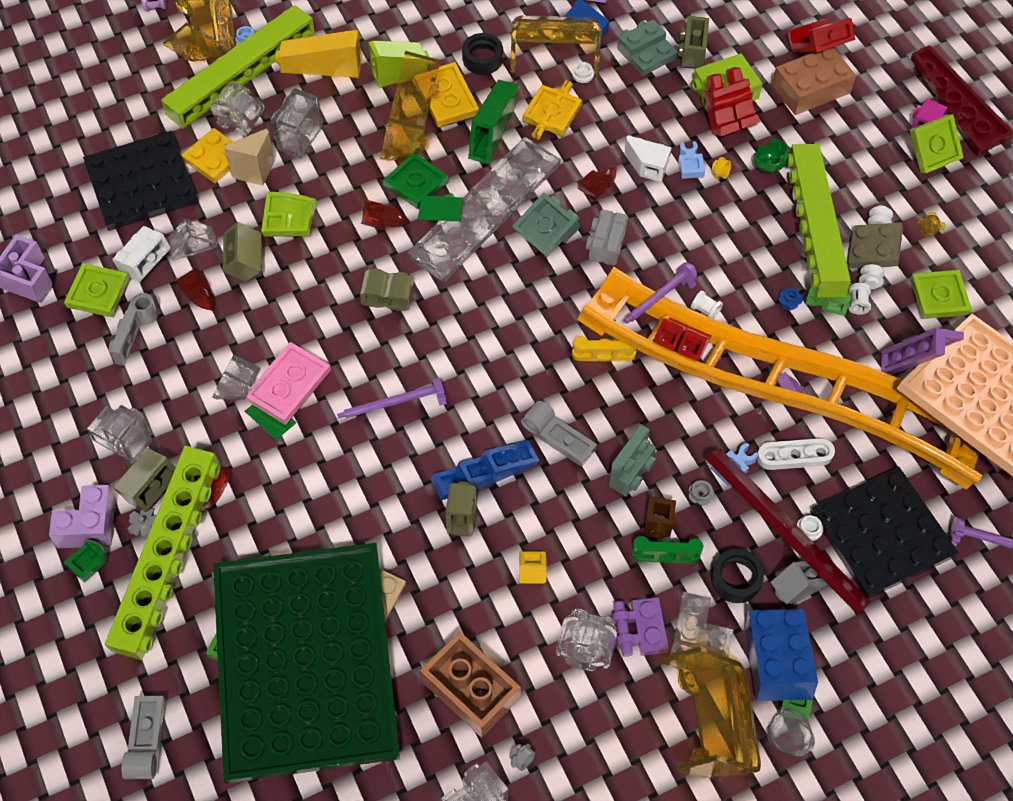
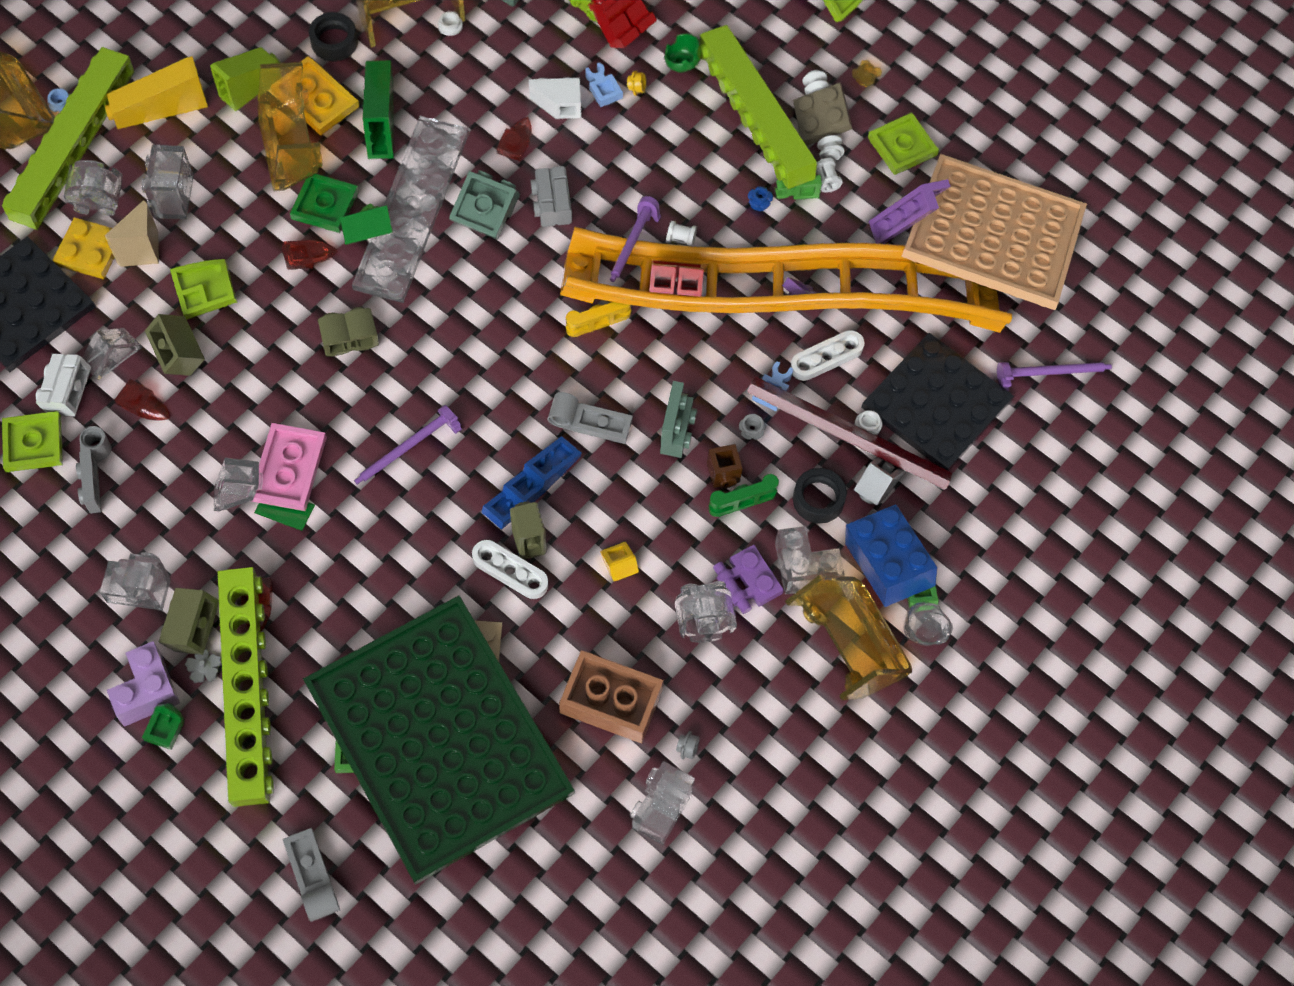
camera: 25 degrees left, 5 degrees up
yellow plate [522,80,582,140] -> none
none -> white plate [472,540,548,599]

